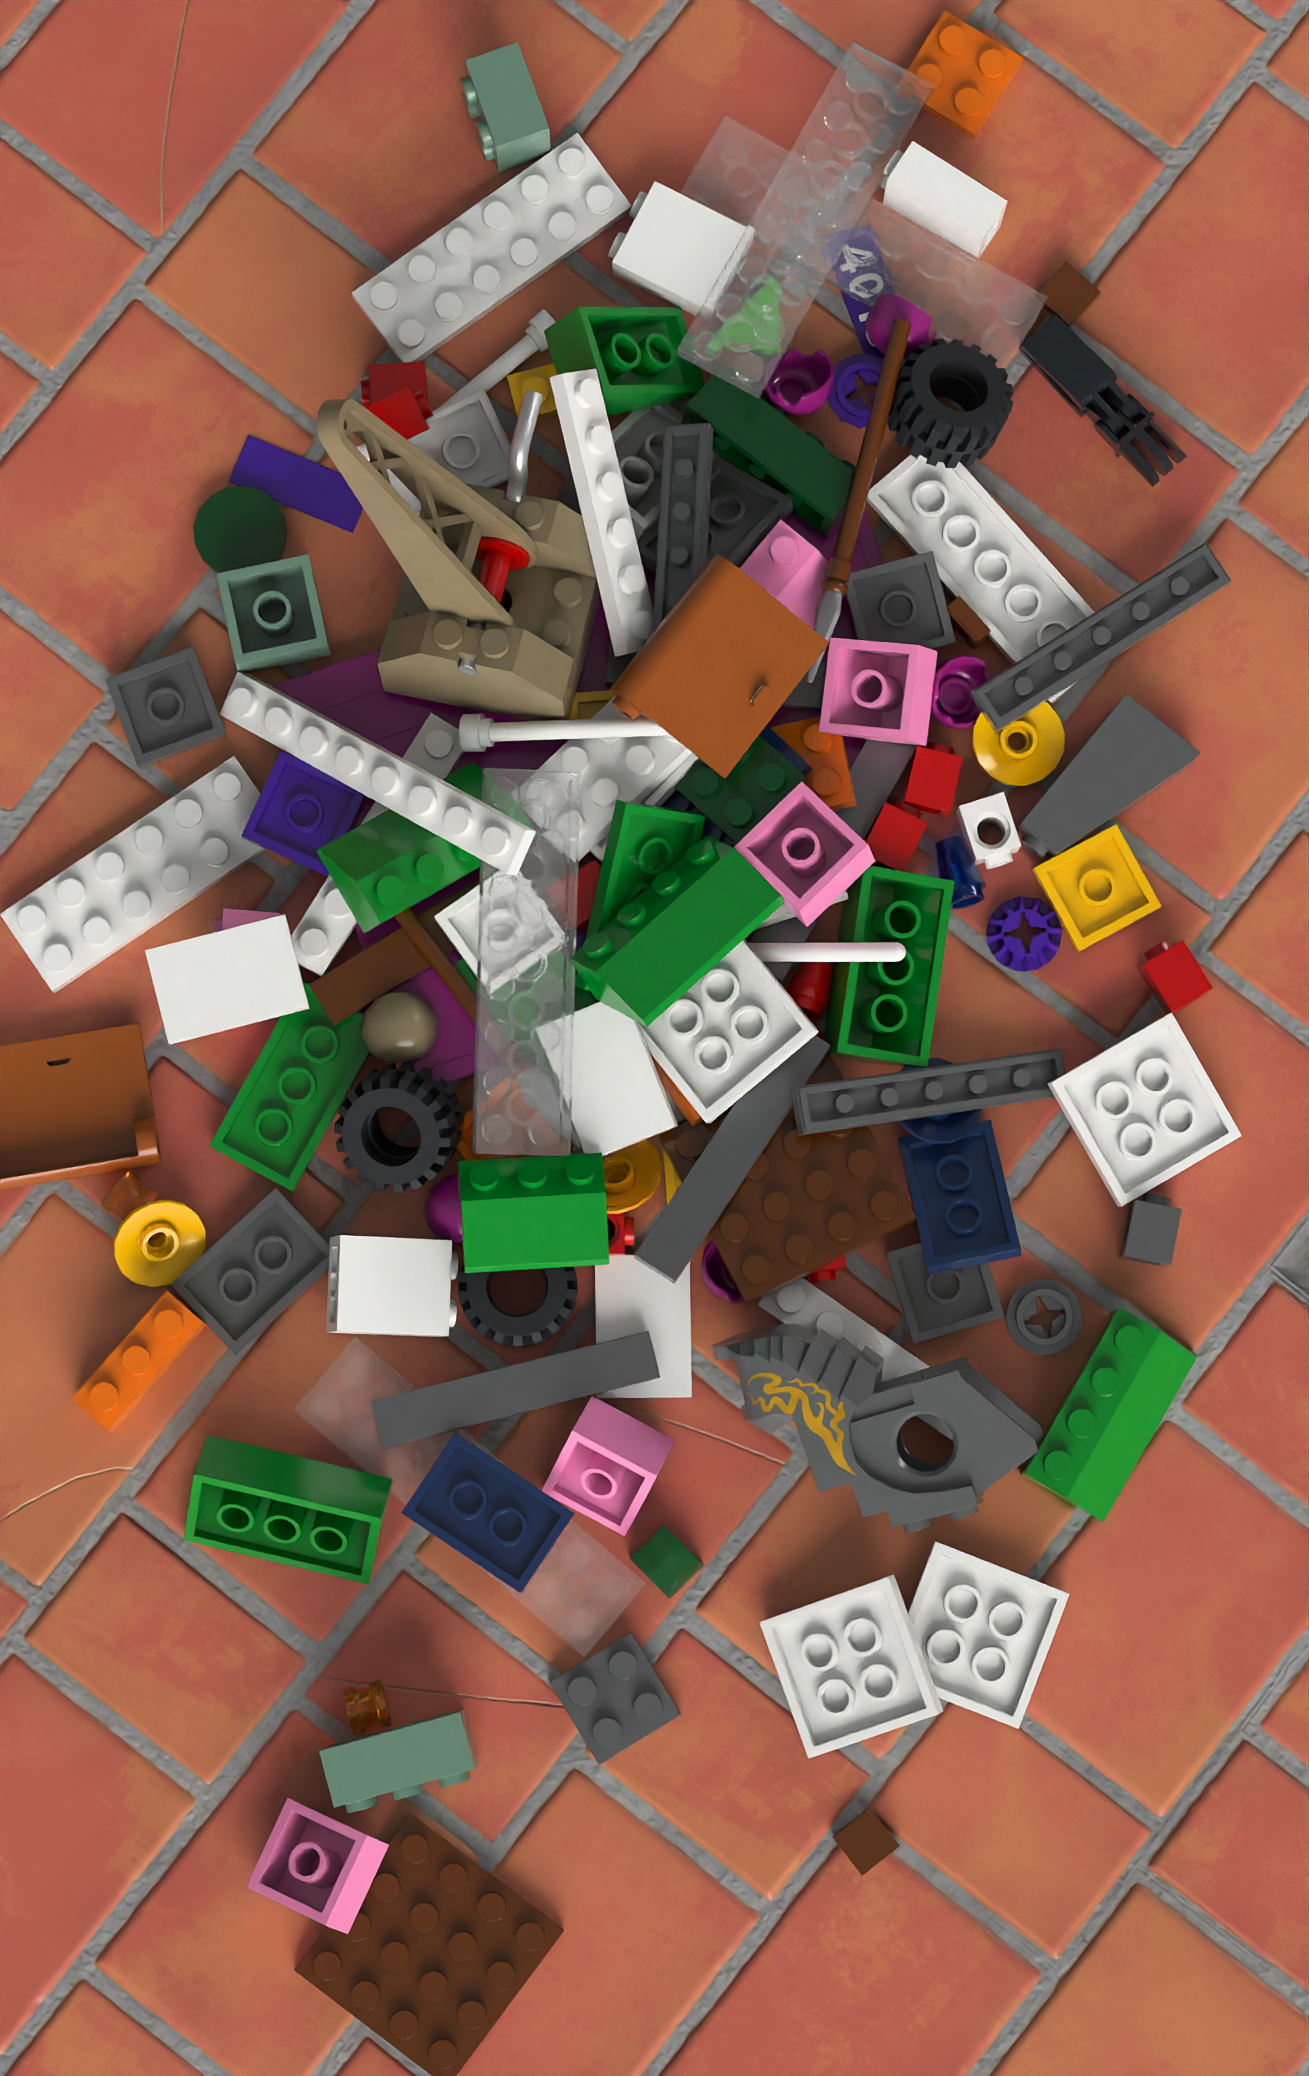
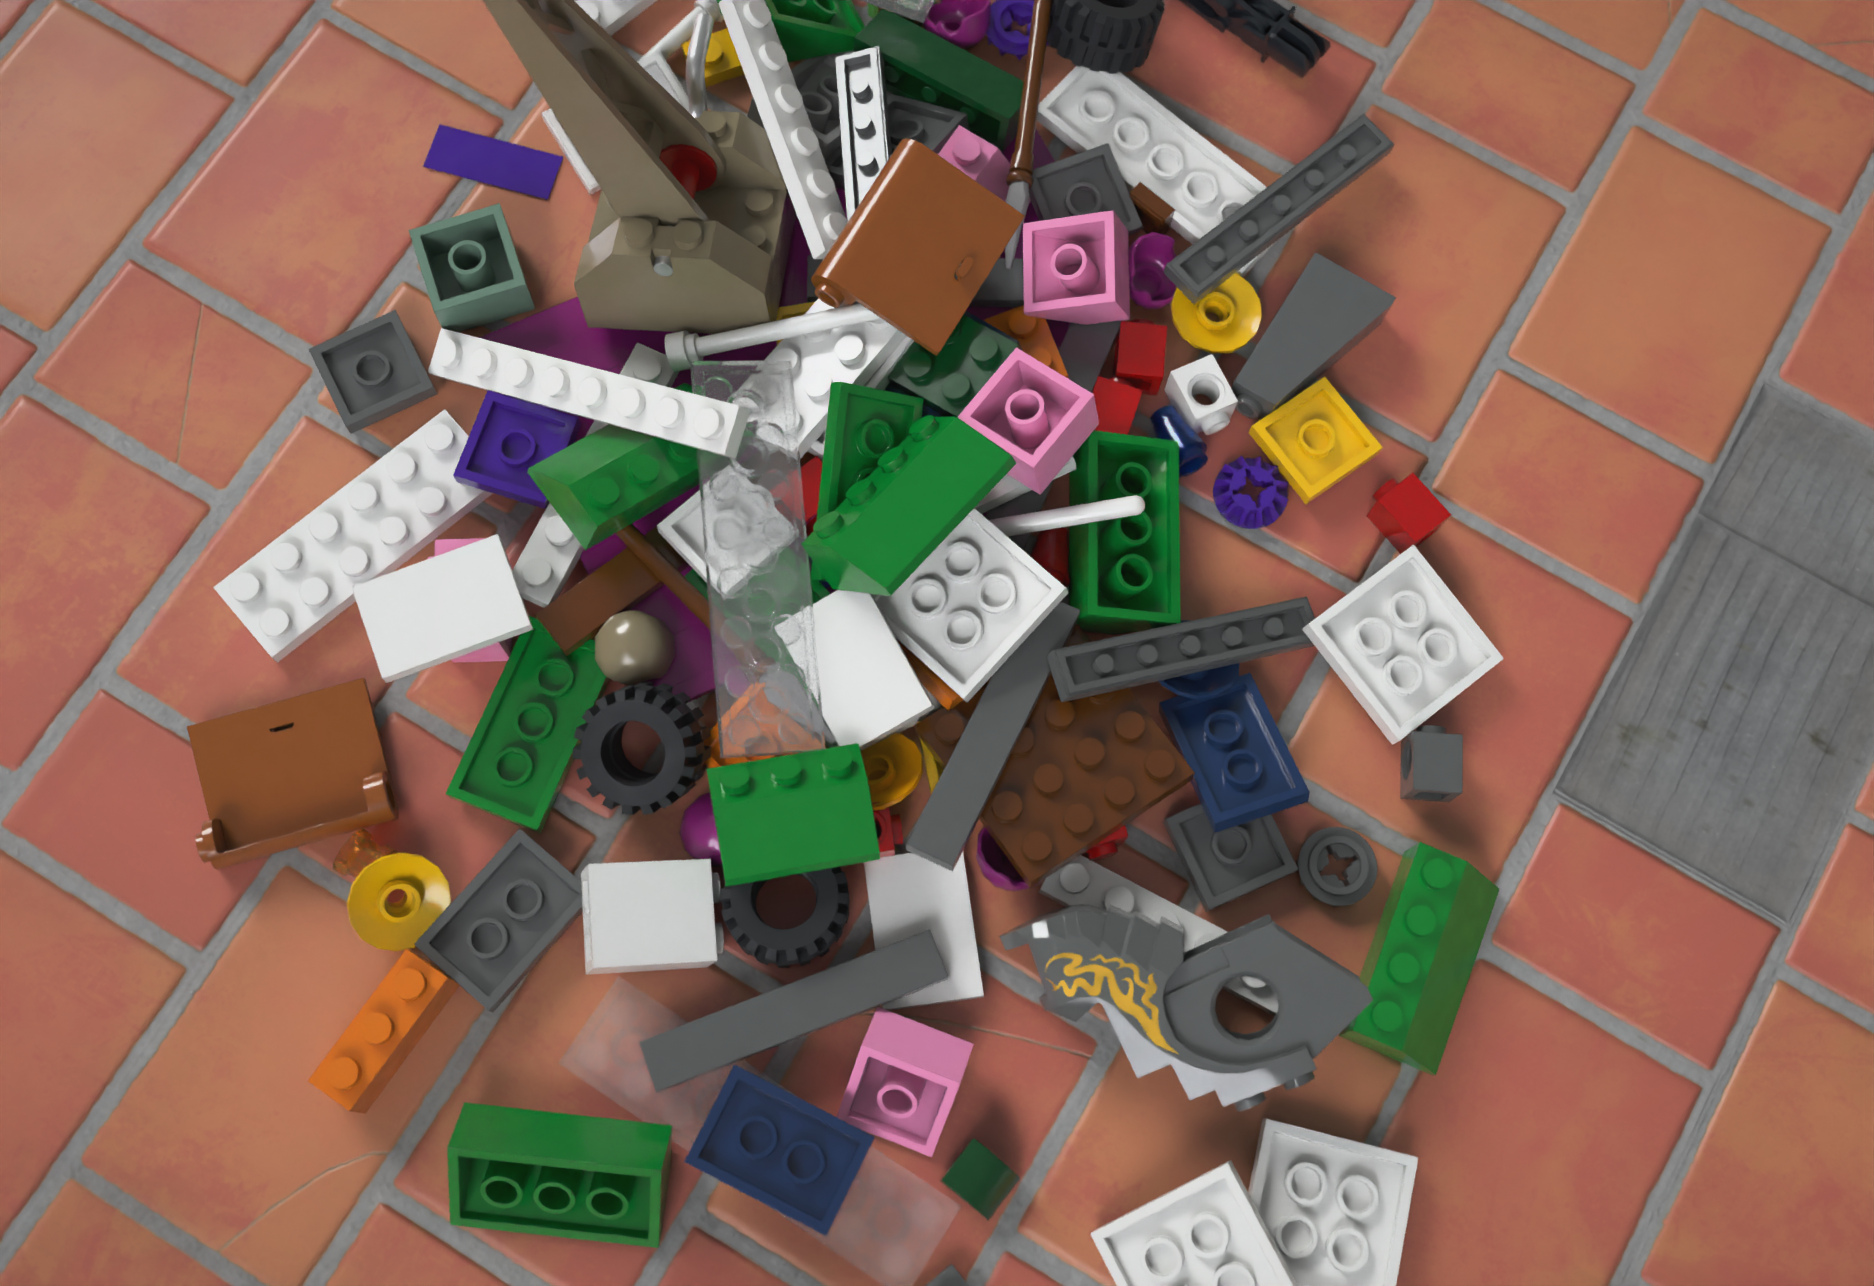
camera: 10 degrees left, 10 degrees down
dark green tile [193,486,287,573] -> none

